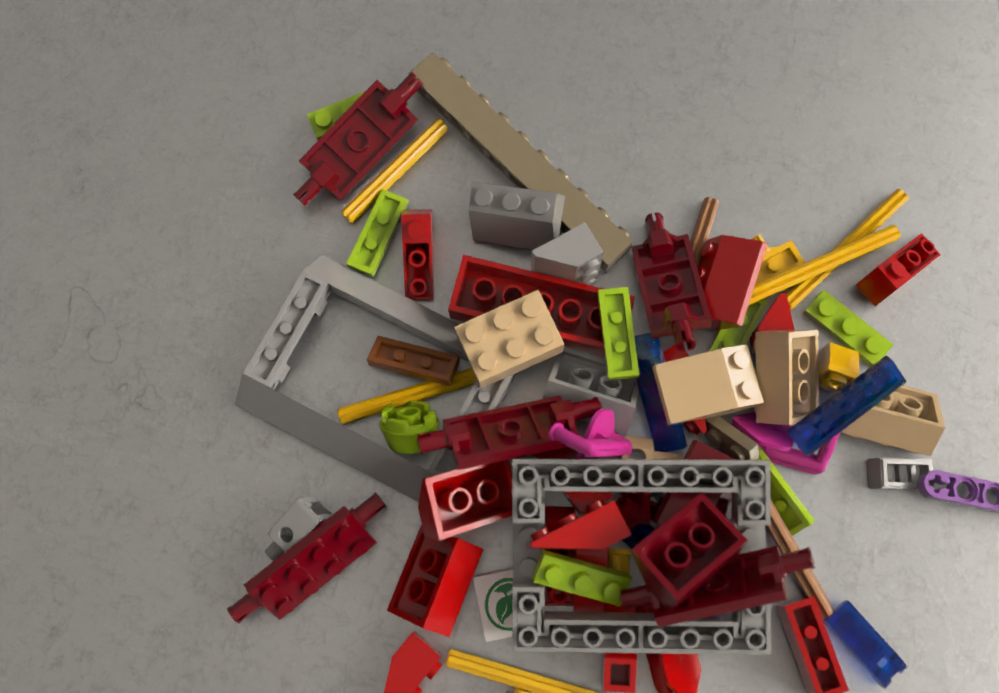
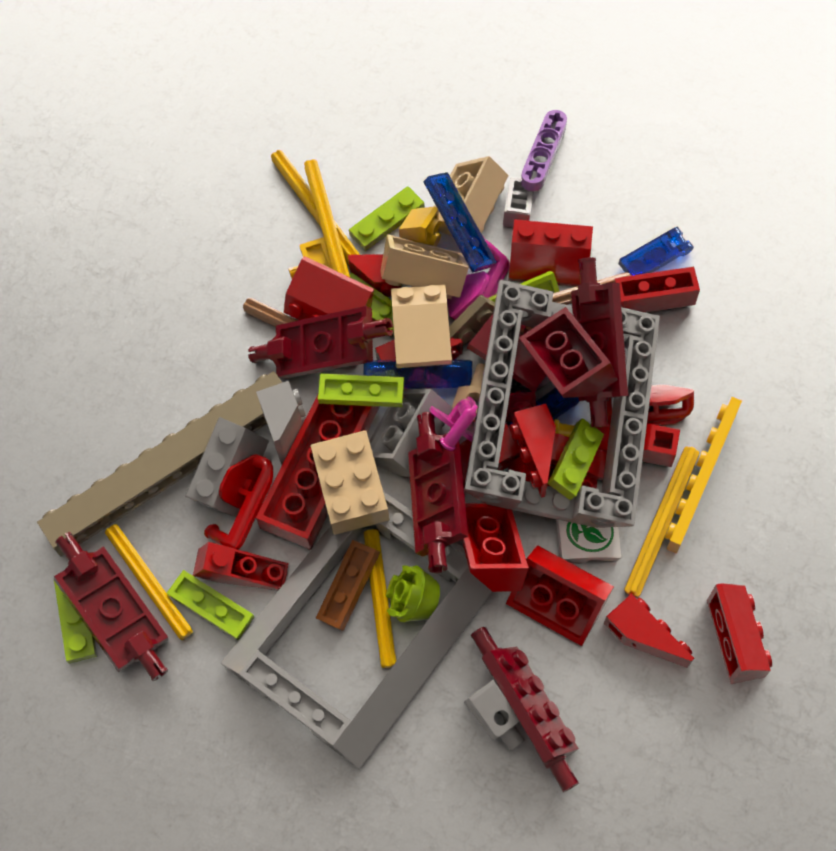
camera: 80 degrees left, 10 degrees down
red slope [856,233,941,307] -> none
none -> red piece [204,454,273,550]
none -> red slope [508,219,593,287]

